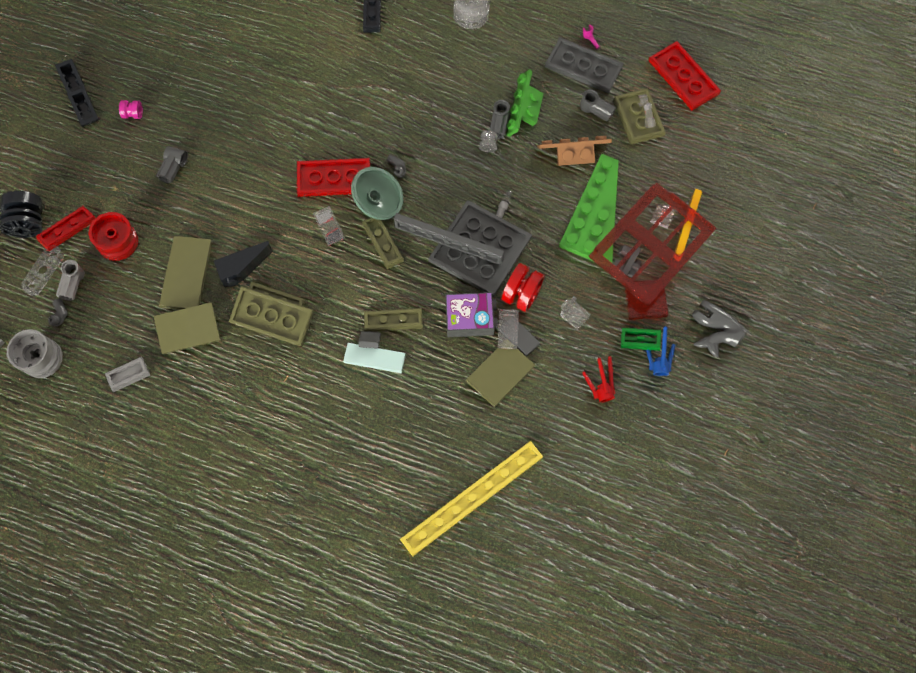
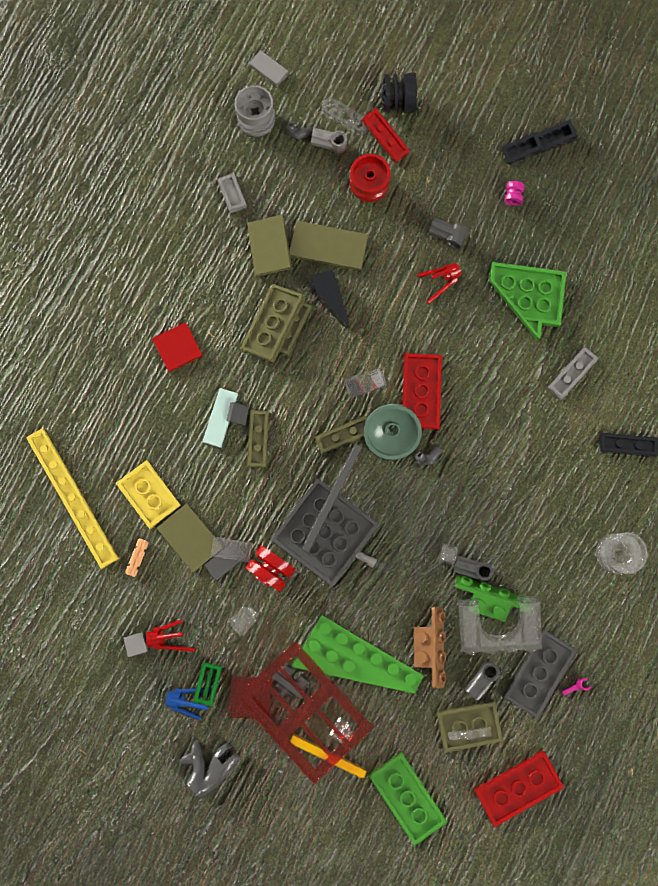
camera: 95 degrees right, 10 degrees up
brick [445,292,498,337] -> none
none -> light yellow tile [116,460,181,529]
none -> light grey tile [123,632,148,657]
none -> light nougat axle [125,539,149,577]
none -> red tile [152,322,203,372]
none -> bright green tile [368,752,447,846]
none -> red plant [417,263,462,304]
none -> clear arch [458,596,542,654]
none -> bright green wing [489,262,566,340]
none -> light grey tile [547,346,599,400]

